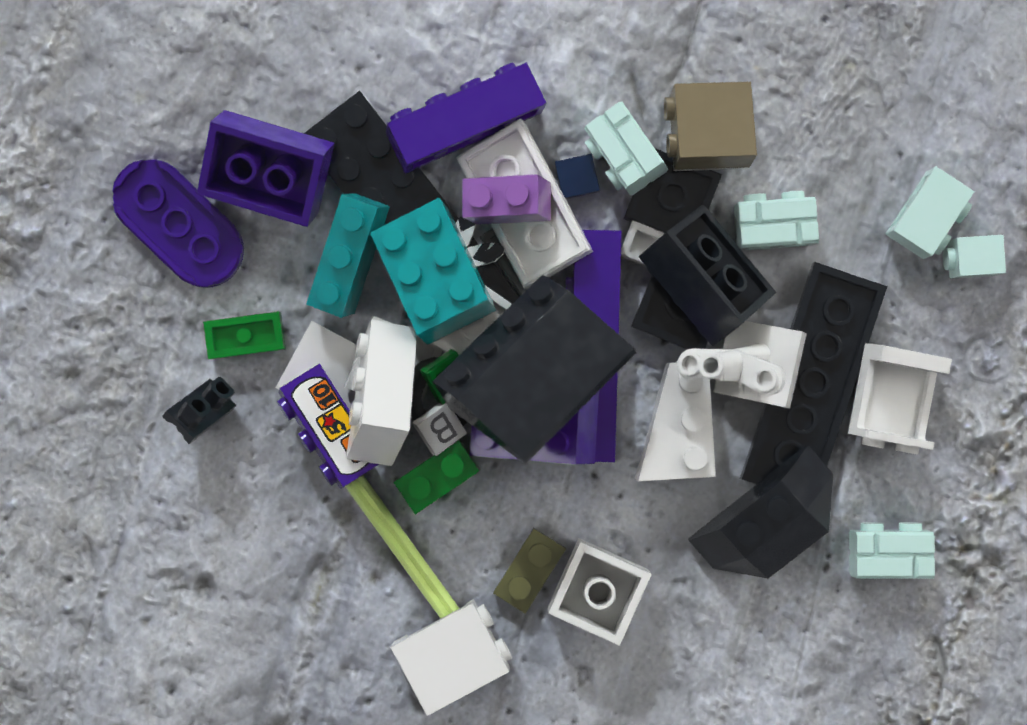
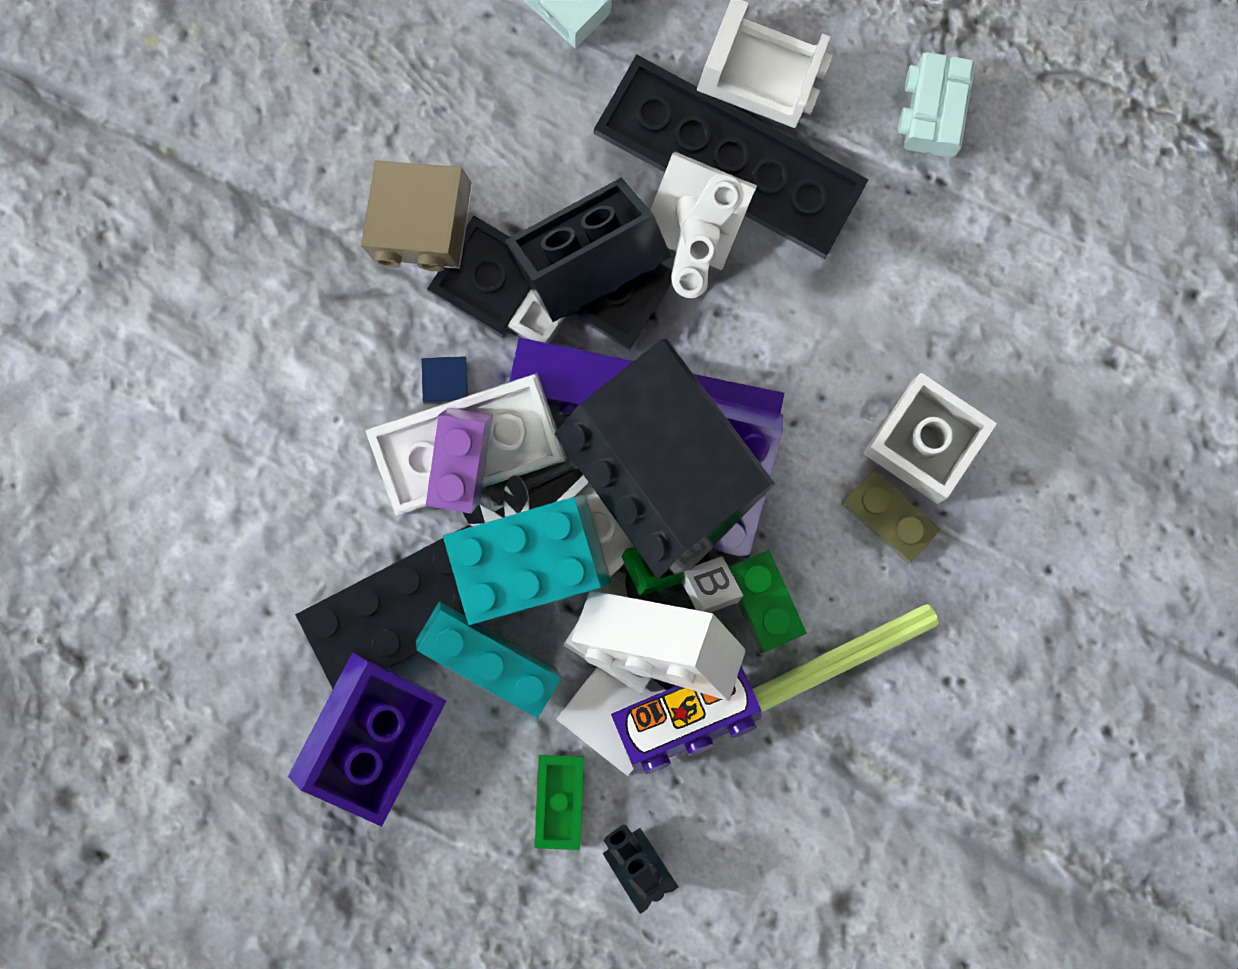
camera: 90 degrees left, 5 degrees down
dark purple tile [112,159,244,288] -> none
dark purple brick [386,62,547,174] -> none
white panel [391,599,512,716] -> none
light aqua brick [584,102,668,196] -> none
white wedge [635,362,716,481] -> none
black wedge [688,444,833,579] -> none
light aqua brick [734,191,819,251] -> none

